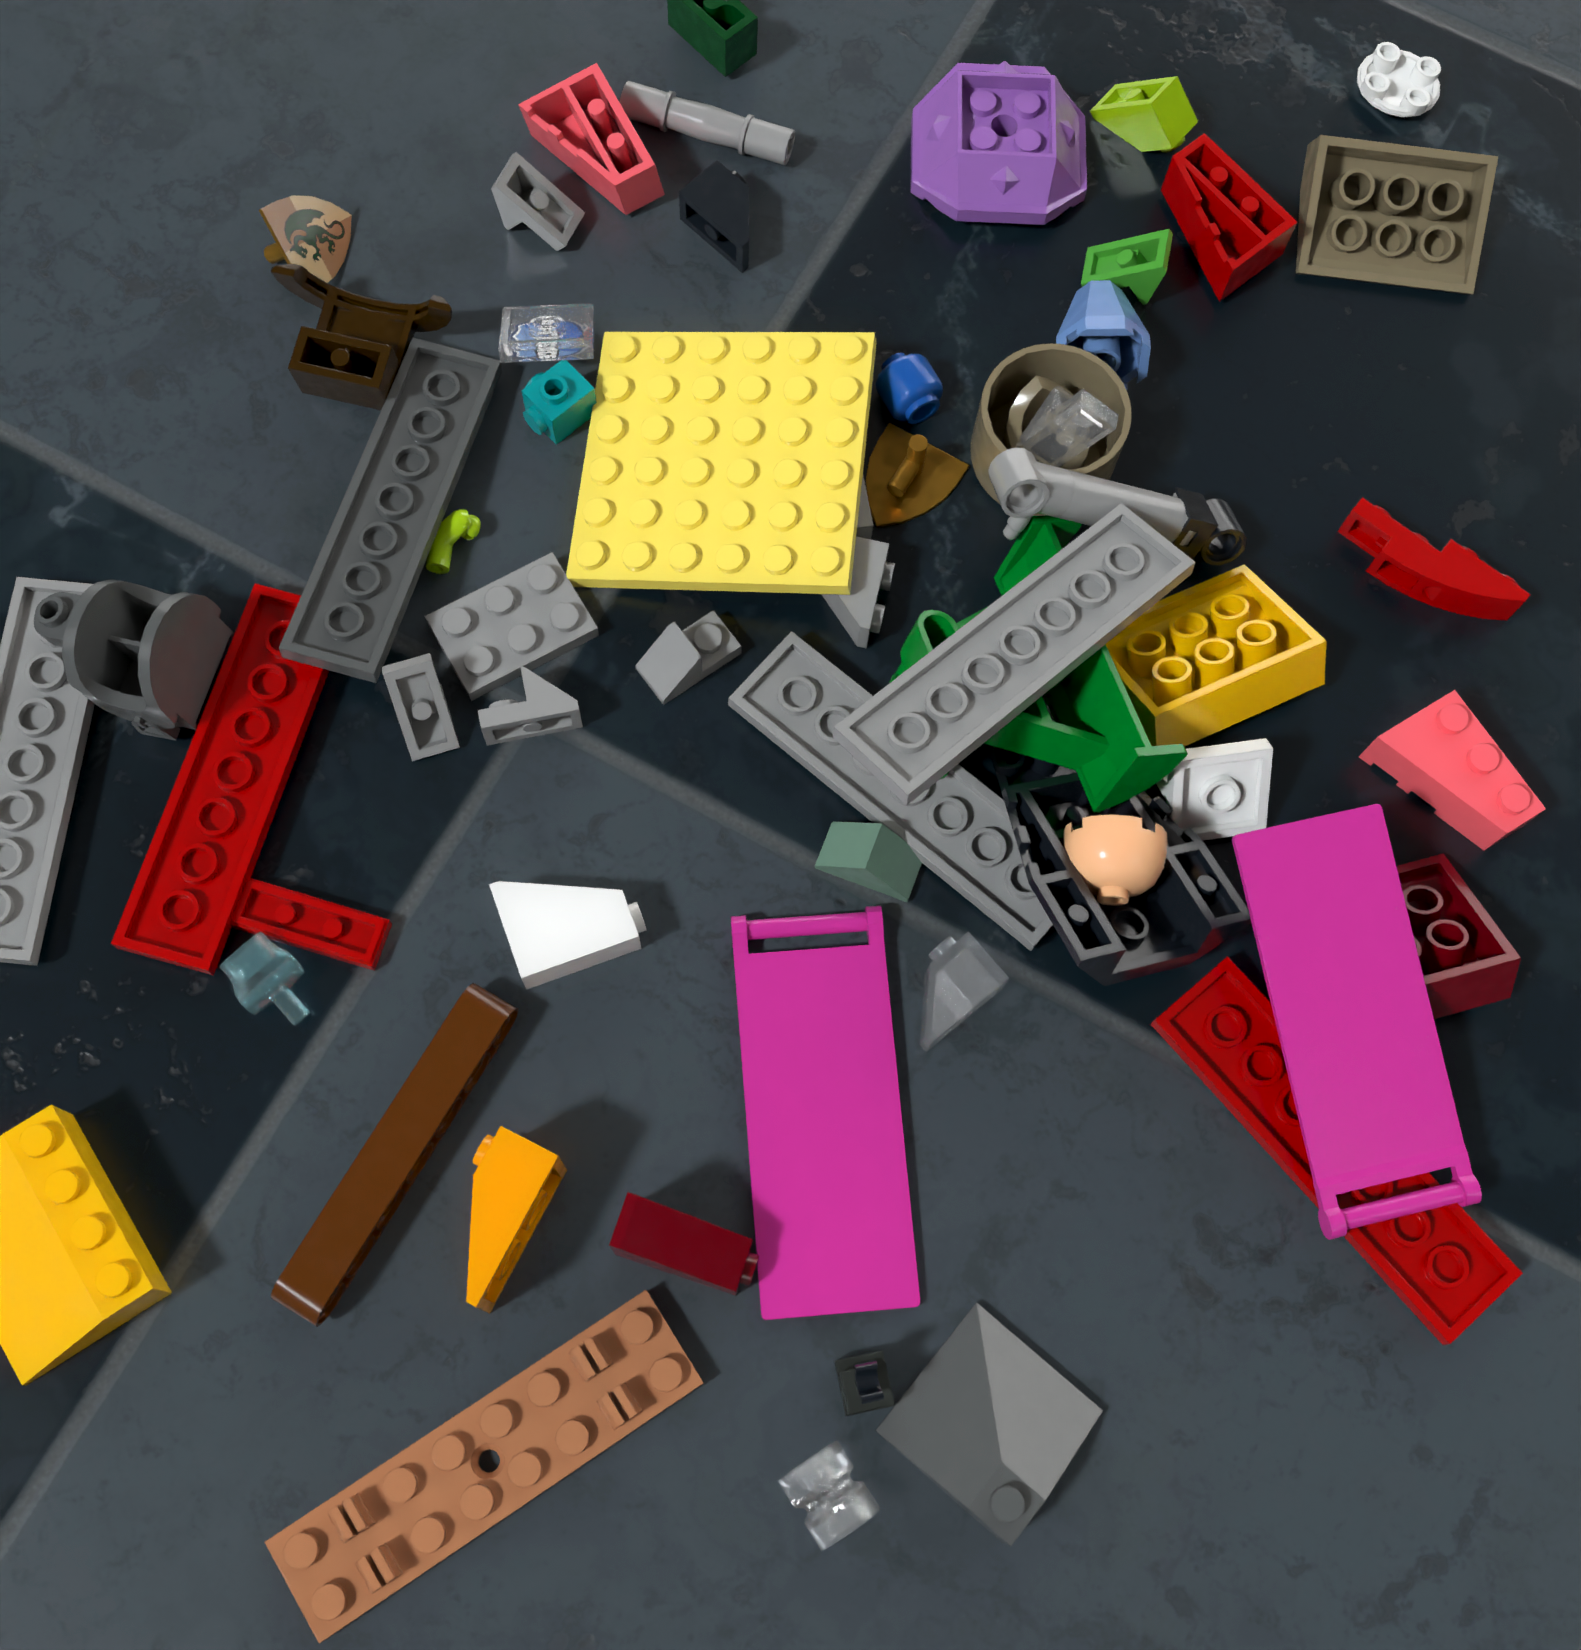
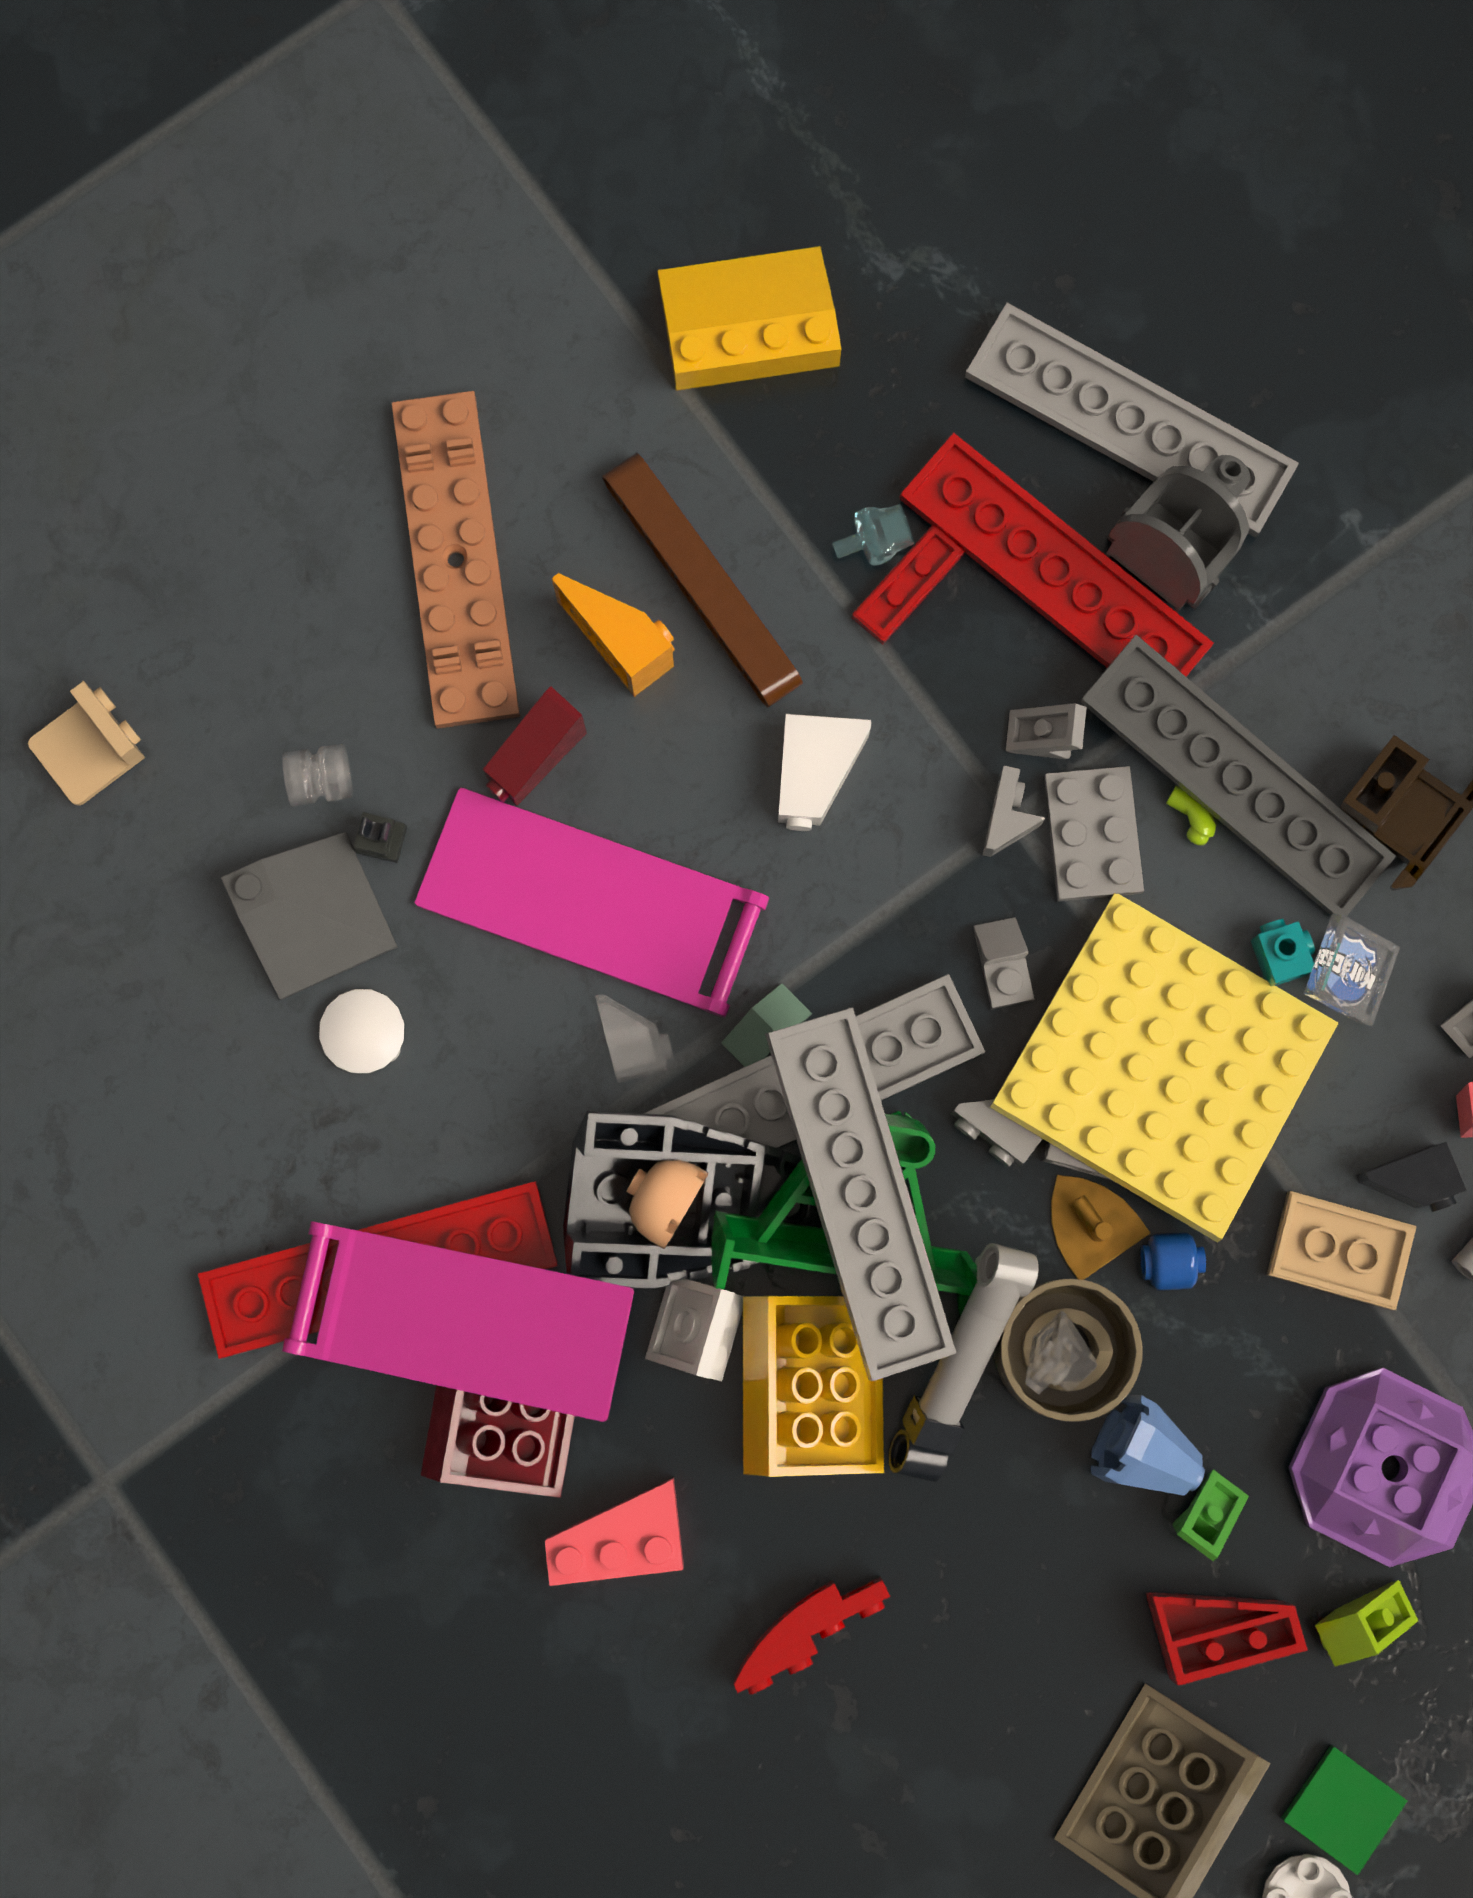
camera: 120 degrees right, 10 degrees up
none -> white dish [319,989,404,1073]
none -> tan tile [1267,1191,1417,1310]
none -> green tile [1281,1745,1408,1875]

